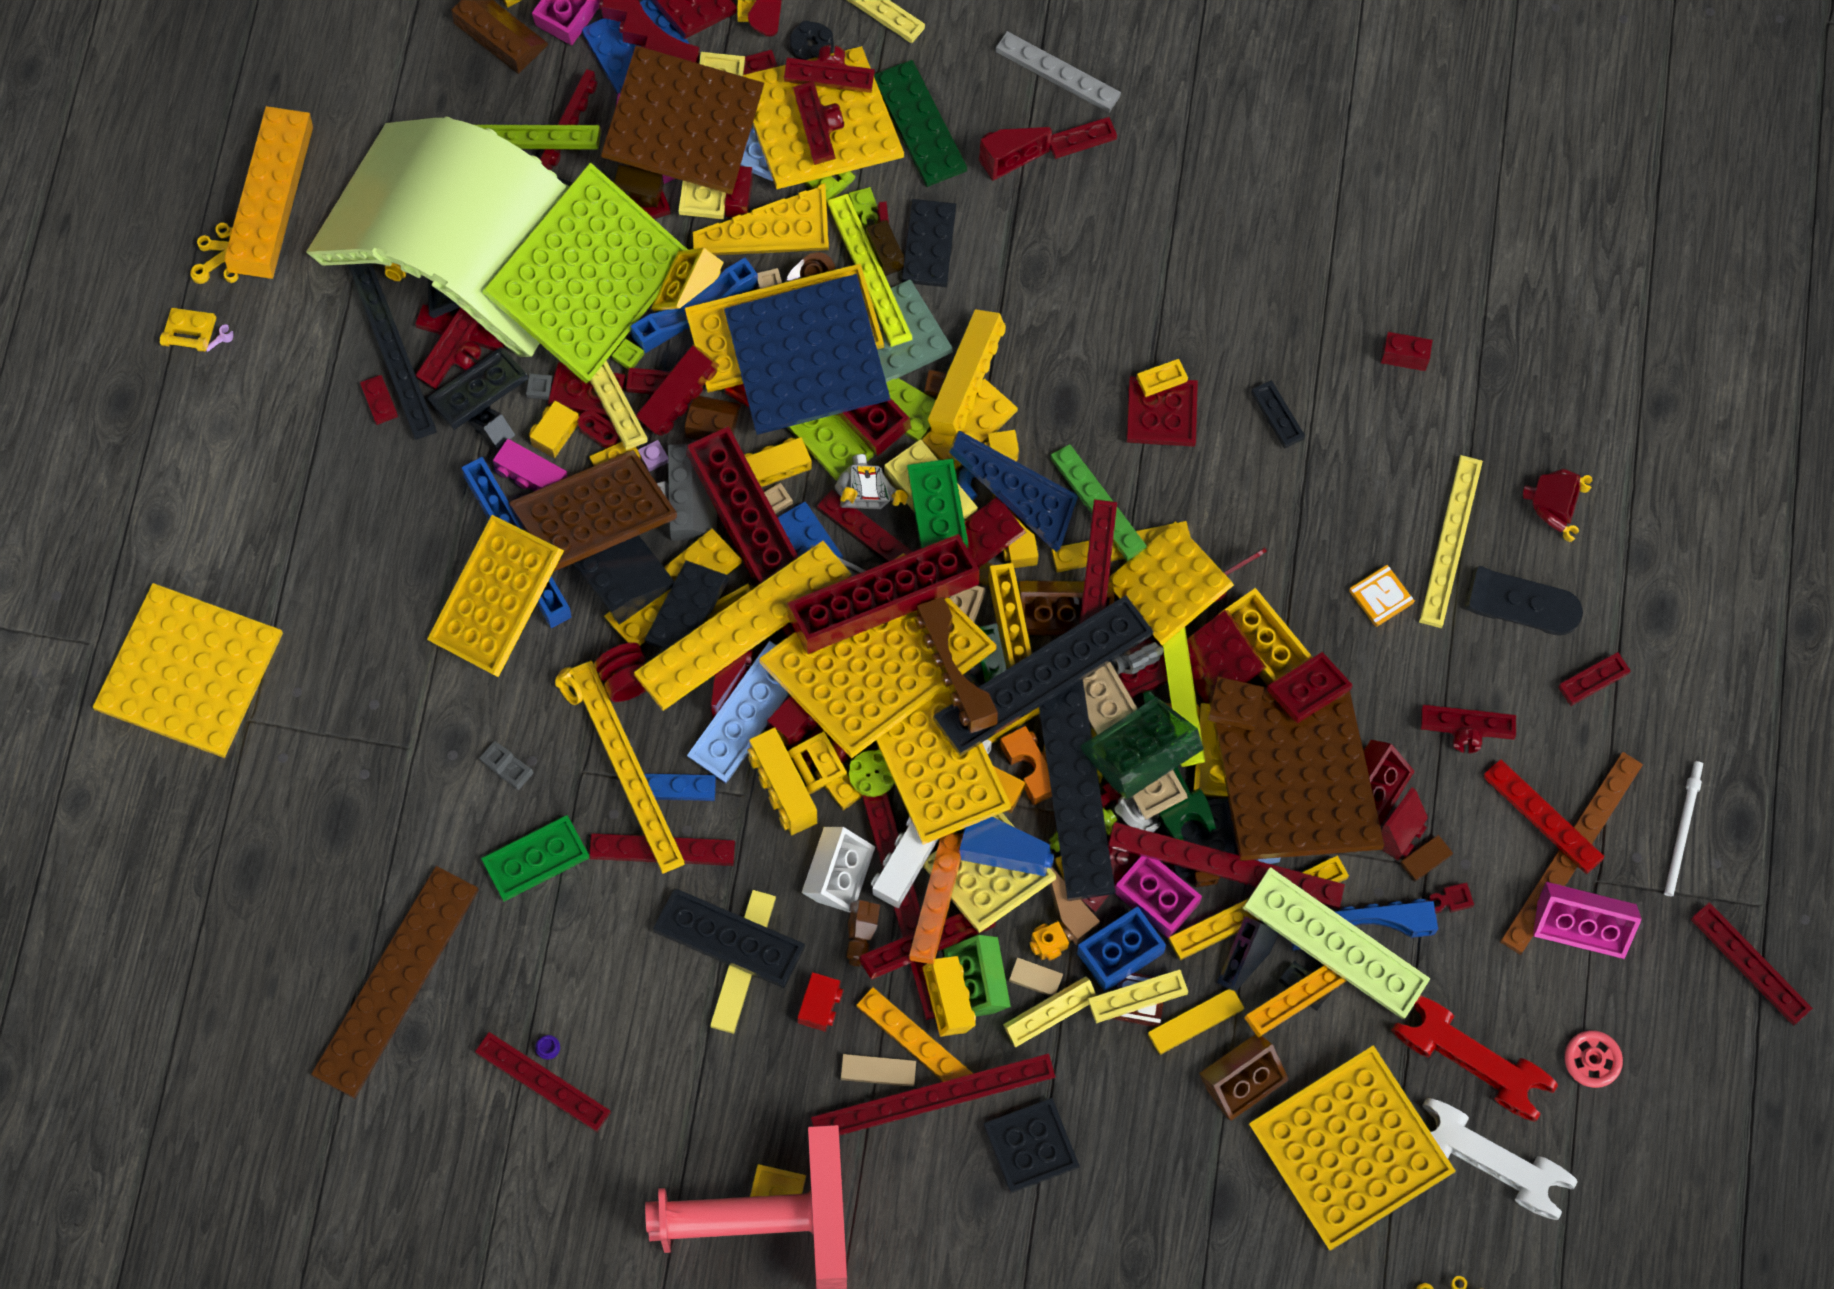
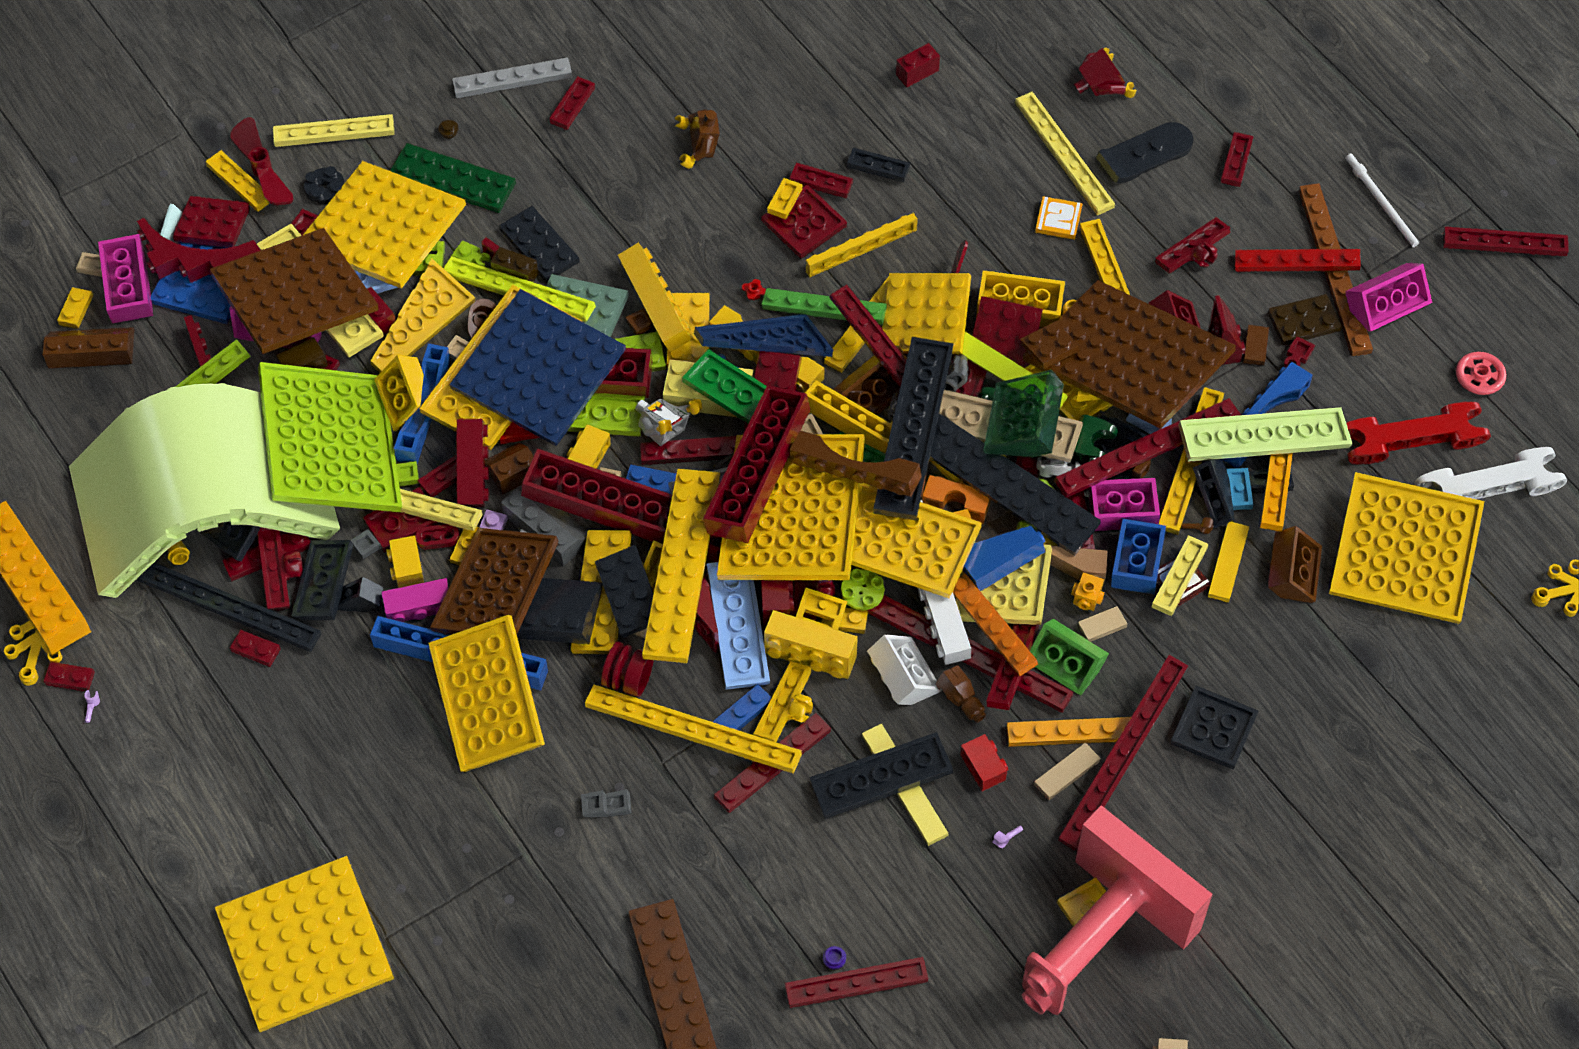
camera: 40 degrees left, 10 degrees down
yellow plate [160,308,216,352] -> none
green plate [481,815,590,902] -> none
yellow piece [555,667,583,705] -> none
dark red plate [784,45,875,93] -> none
dark red plate [793,81,844,165] -> none
yellow brick [922,956,976,1037] -> none
dark red slope [979,127,1052,181] -> none
light yellow plate [1003,977,1097,1047] -> none
dark red plate [1267,652,1353,723] -> none
none -> dark red plate [44,662,95,692]
none -> dark brown plate [439,120,459,139]
none -> reddish brown torso [675,109,719,169]
none -> red plate [742,279,766,300]
none -> yellow plate [753,661,813,742]
none -> dark red plate [790,162,853,199]
none -> yellow plate [806,213,918,277]
none -> lavender hand [992,826,1023,848]
none -> yellow plate [1080,219,1130,295]
none -> reddish brown hand [1182,517,1213,534]
none -> dark azure plate [1226,468,1253,510]
none -> dark brown plate [1268,294,1342,346]

